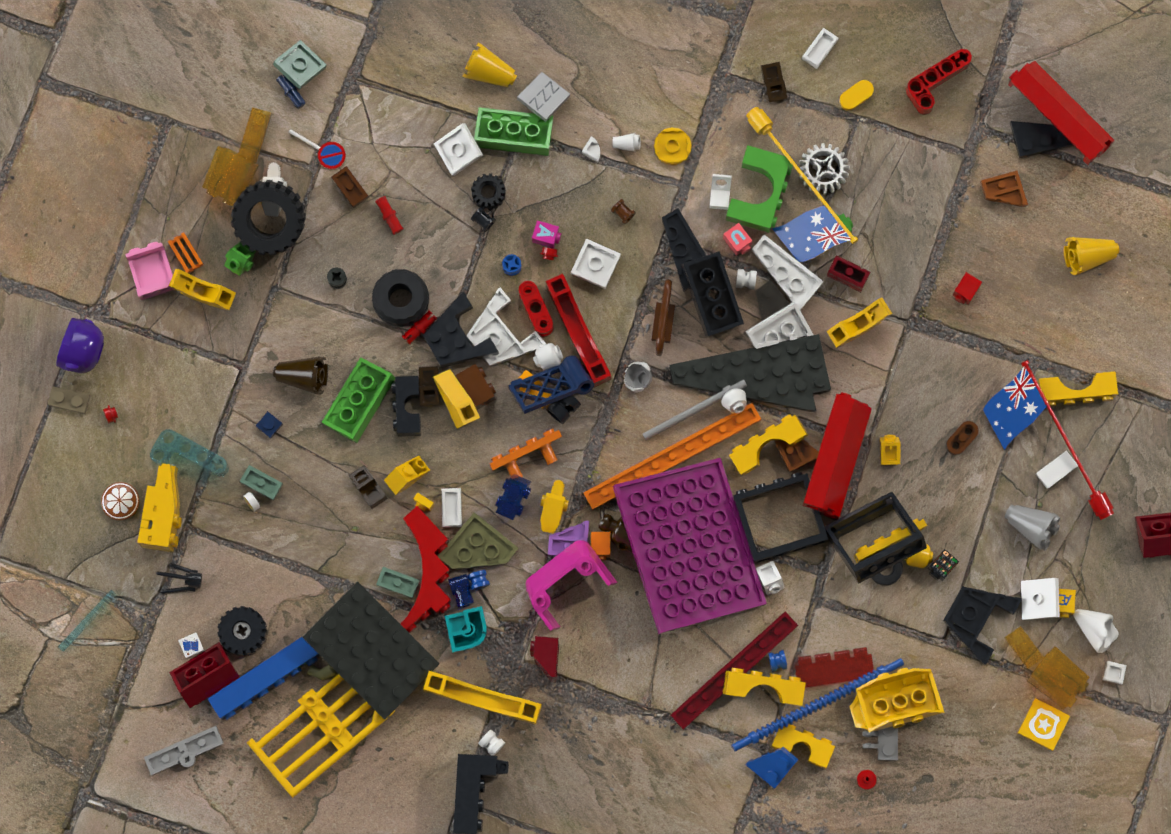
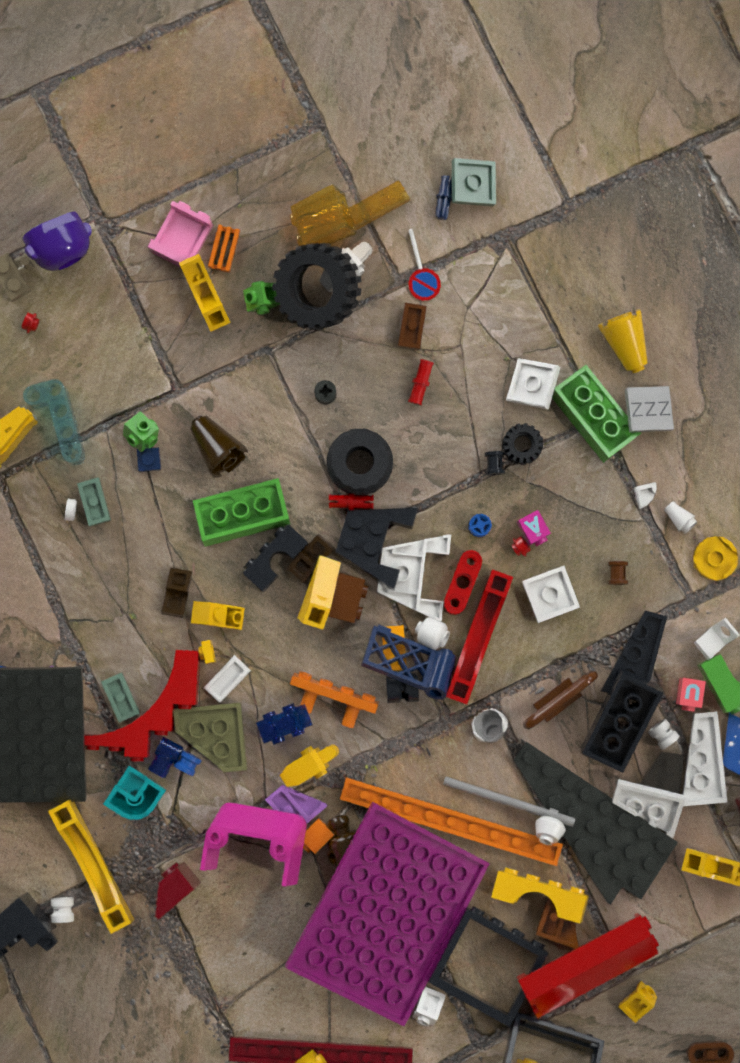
camera: 45 degrees right, 5 degrees up
none -> bright green brick [123,411,159,452]

